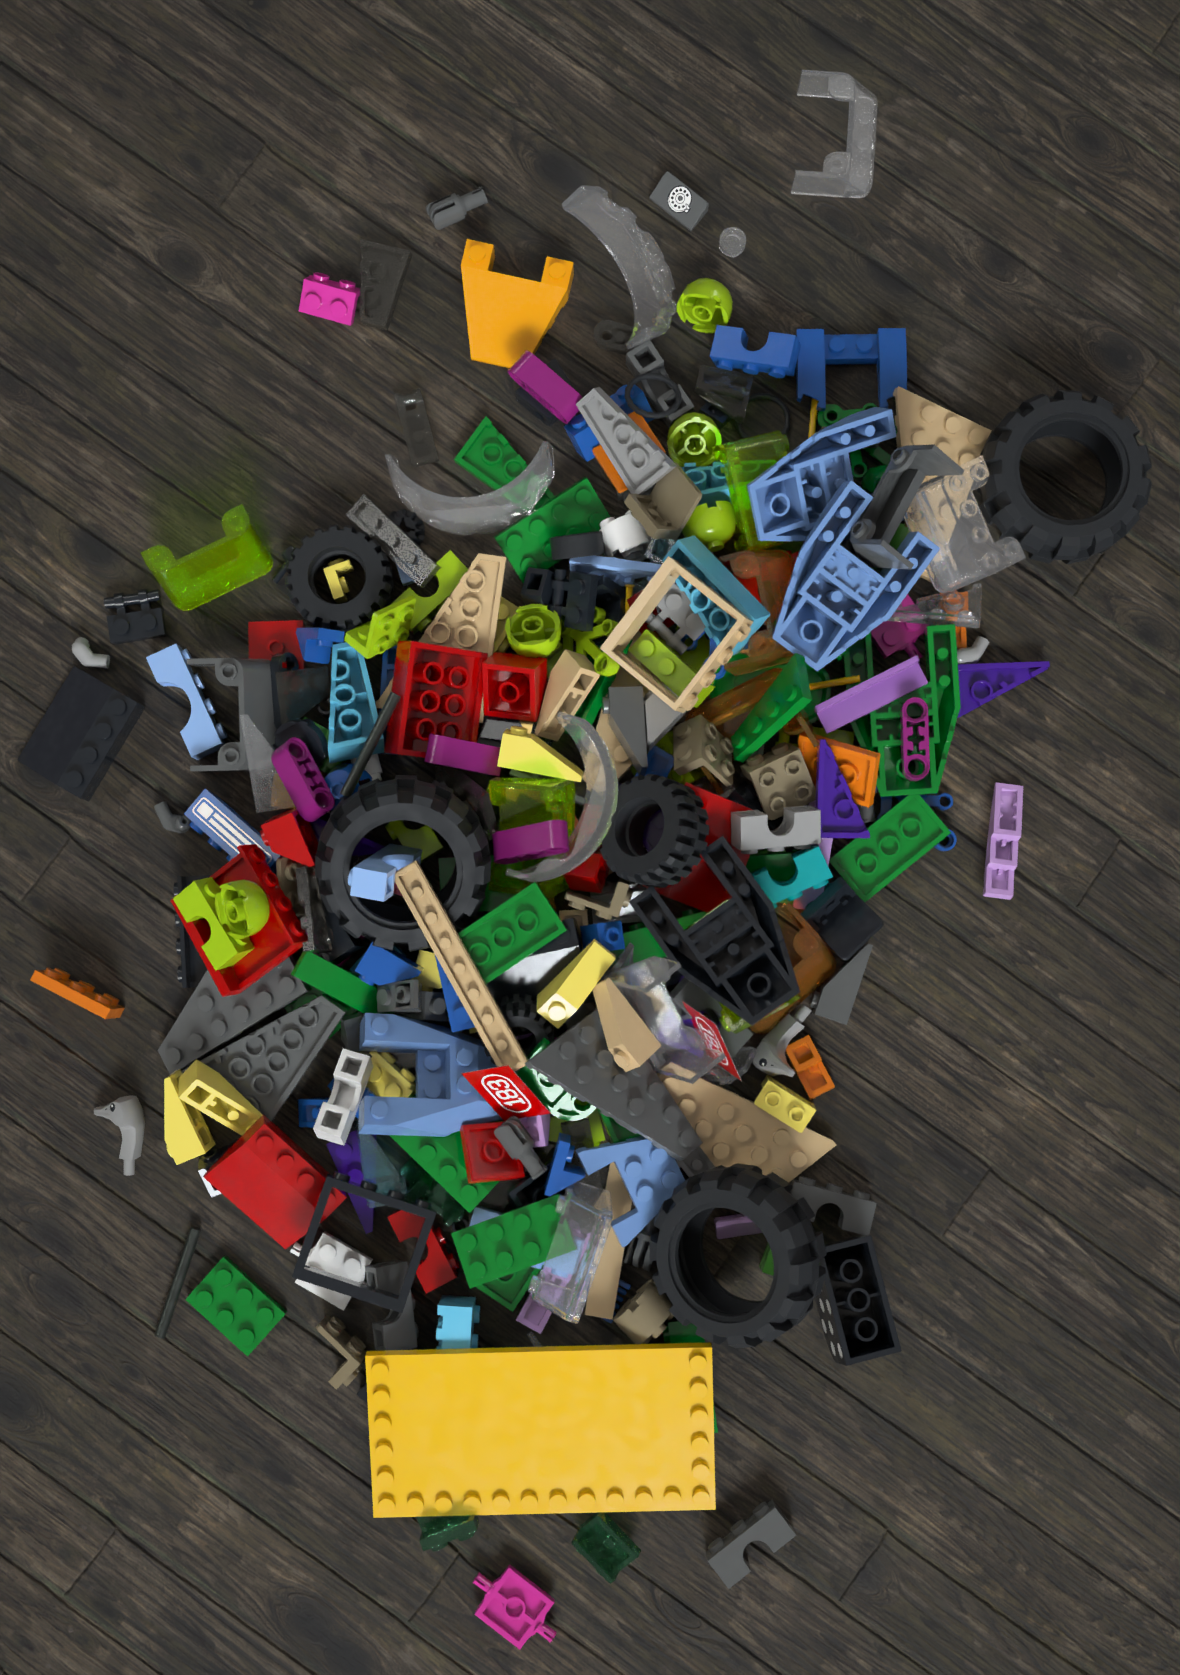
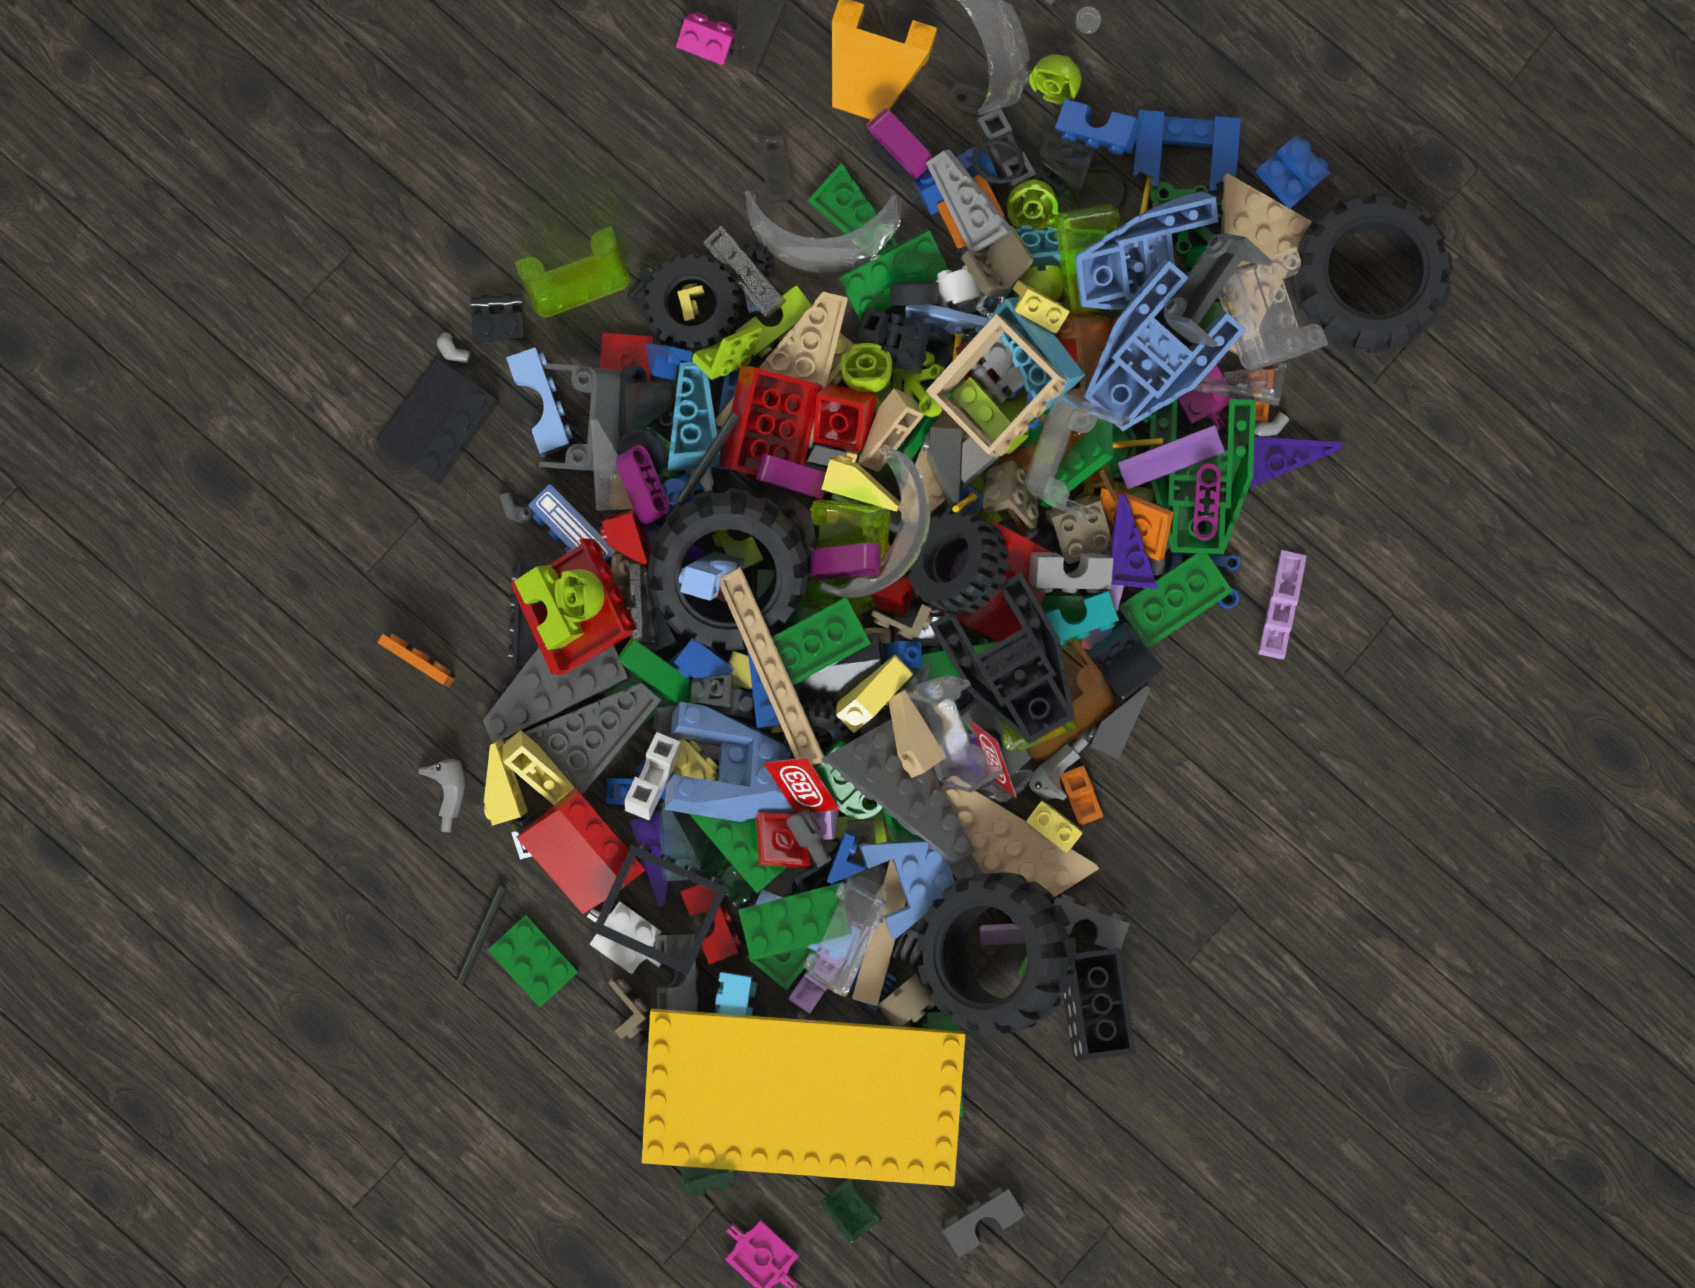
camera: 10 degrees right, 0 degrees up
none -> yellow piece [953,492,977,512]
none -> light yellow bracket [1013,280,1070,333]
none -> clear windscreen [1025,394,1131,520]
none -> blue plate [1255,136,1330,209]

